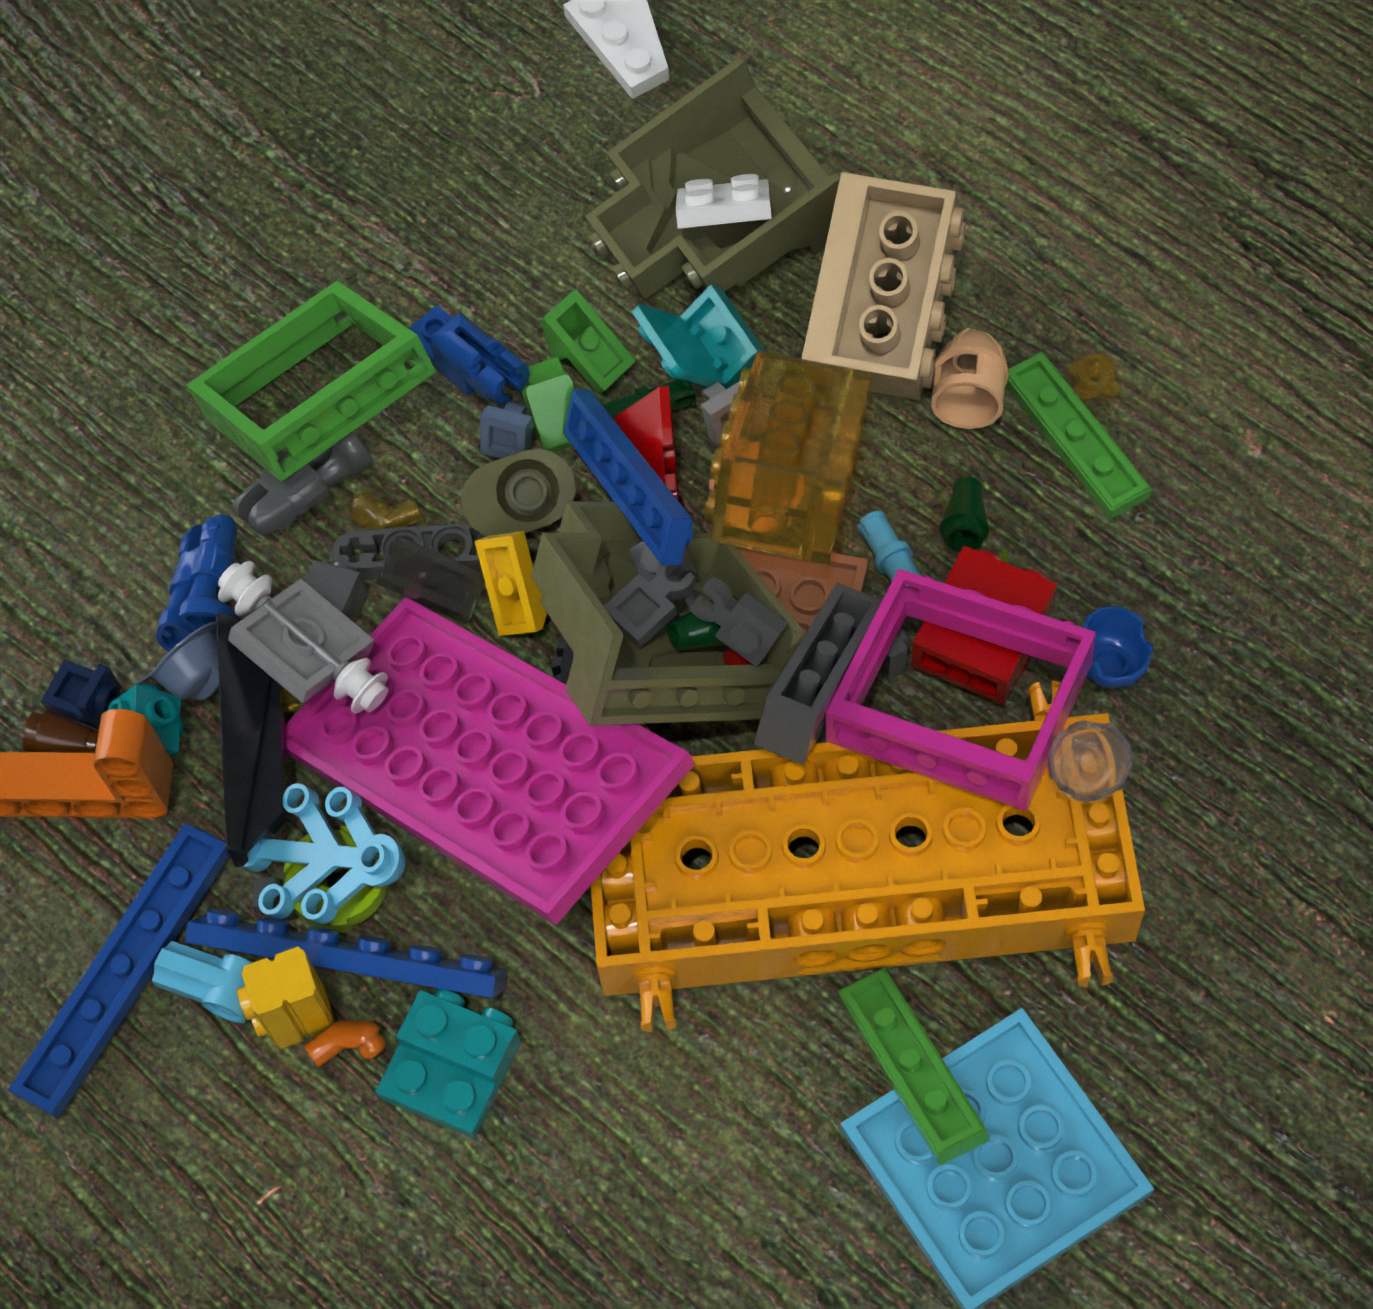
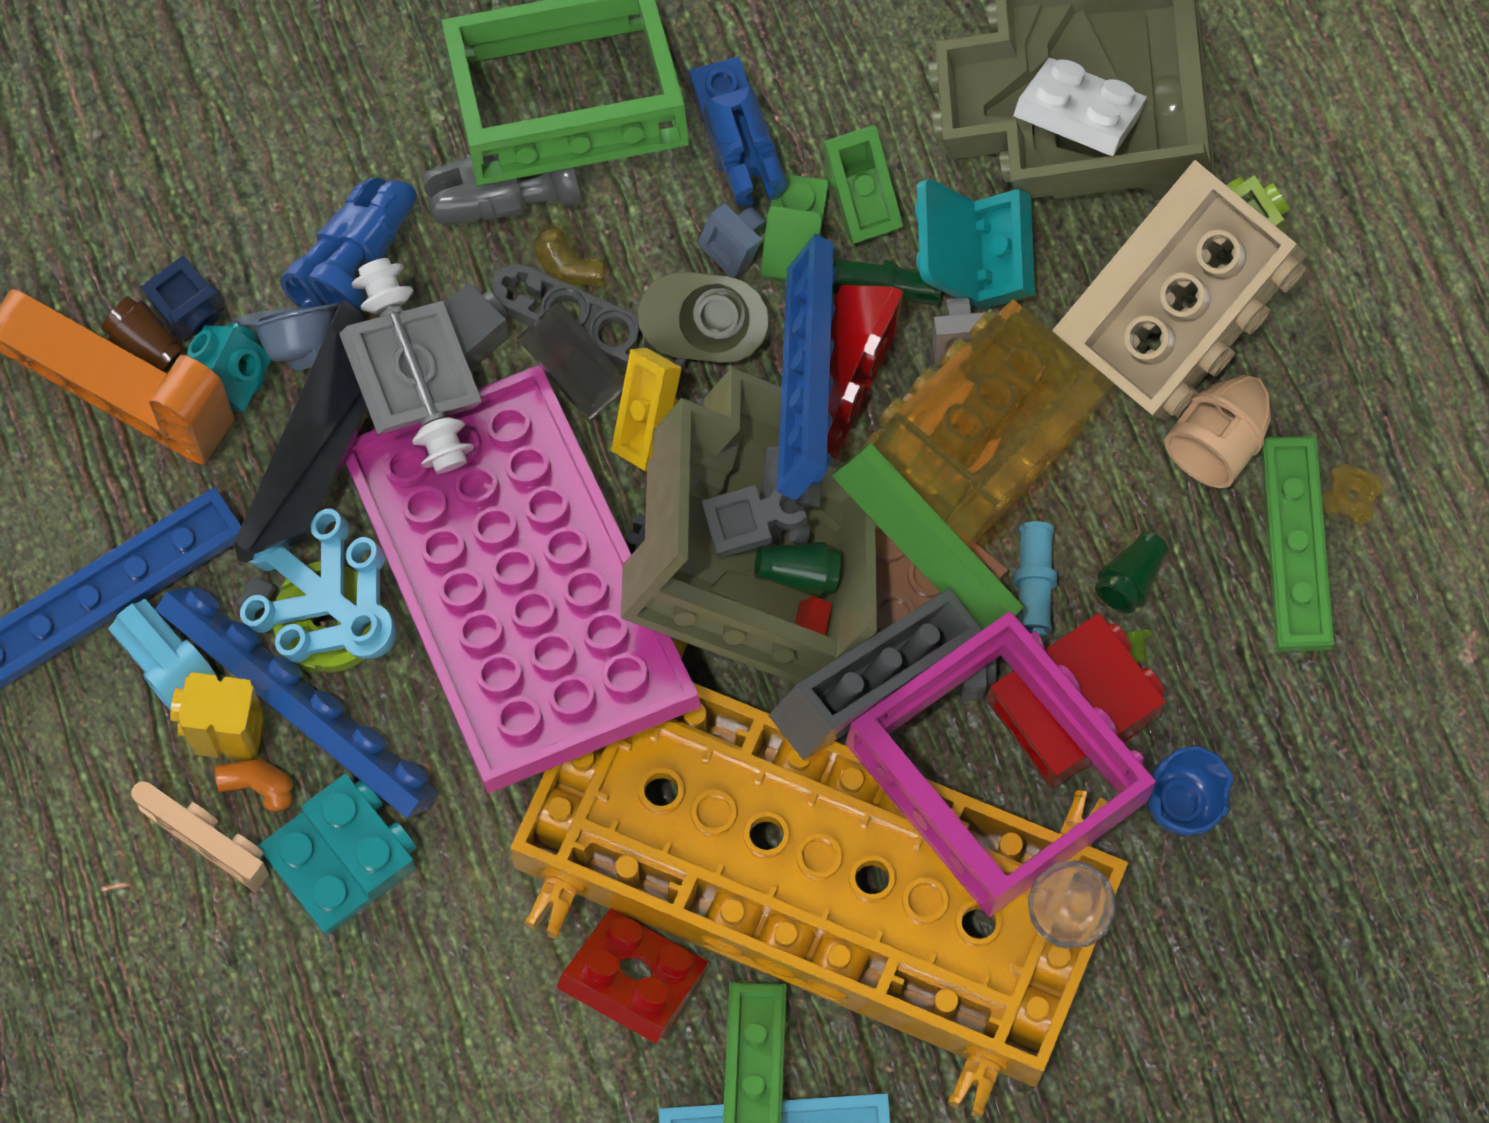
camera: 20 degrees right, 10 degrees up
dark grey plate [689,577,789,667] -> none
none -> light nougat hinge [131,781,269,893]
none -> red piece [557,908,709,1044]
none -> bright green tile [831,442,1024,630]

